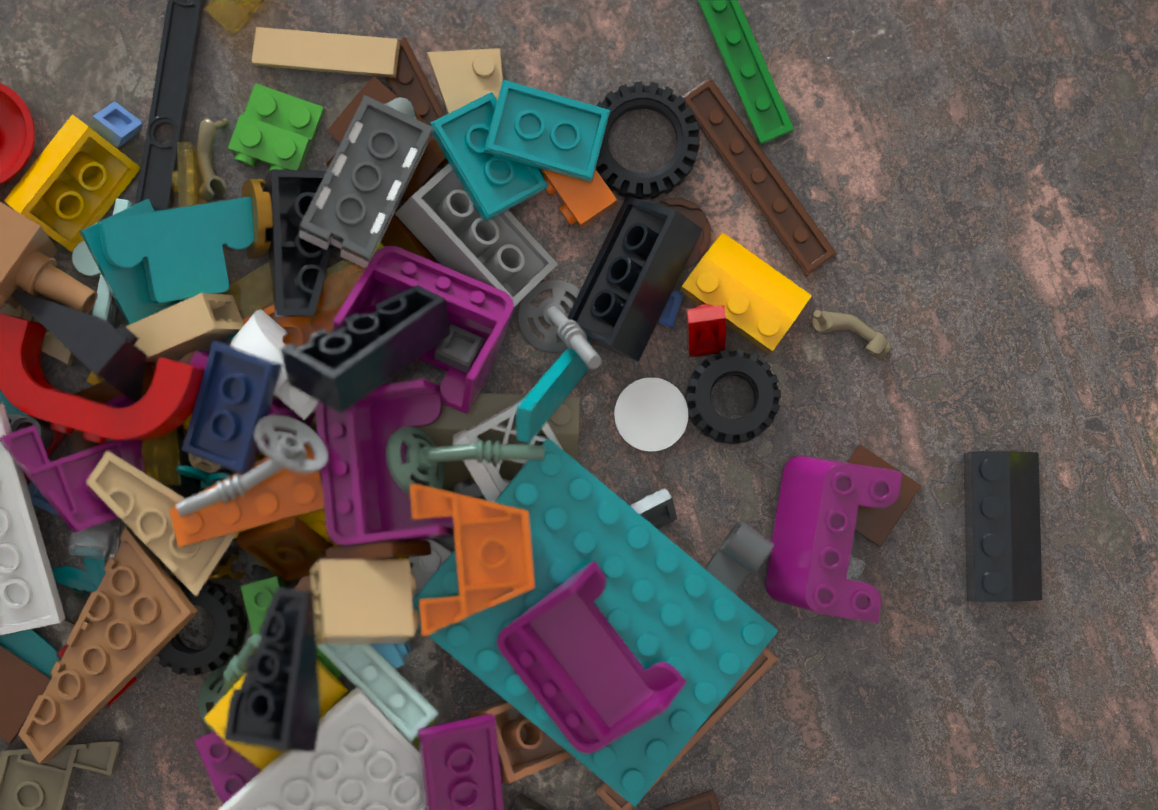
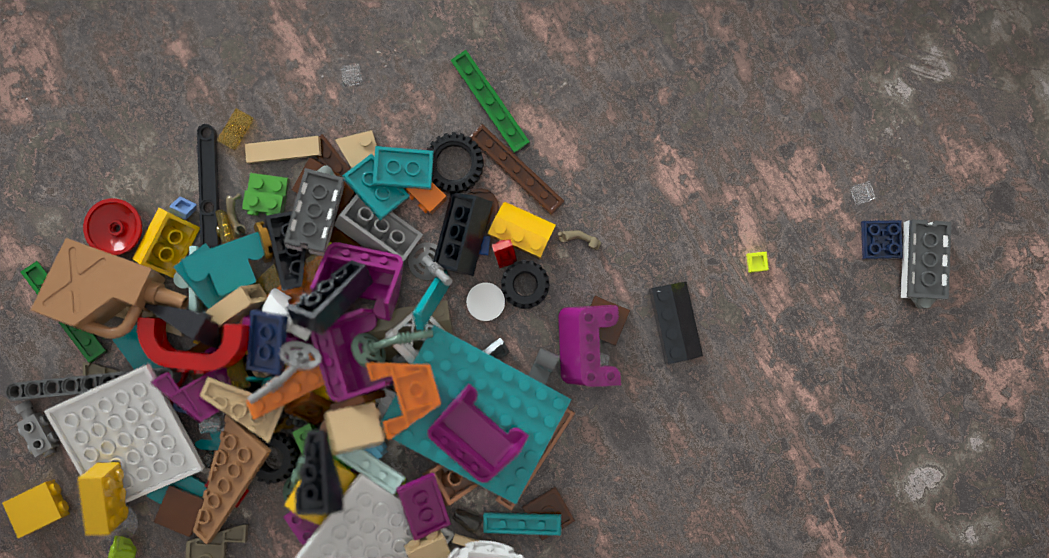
camera: 15 degrees left, 0 degrees up
dark grey tile [434,324,485,373] -> none

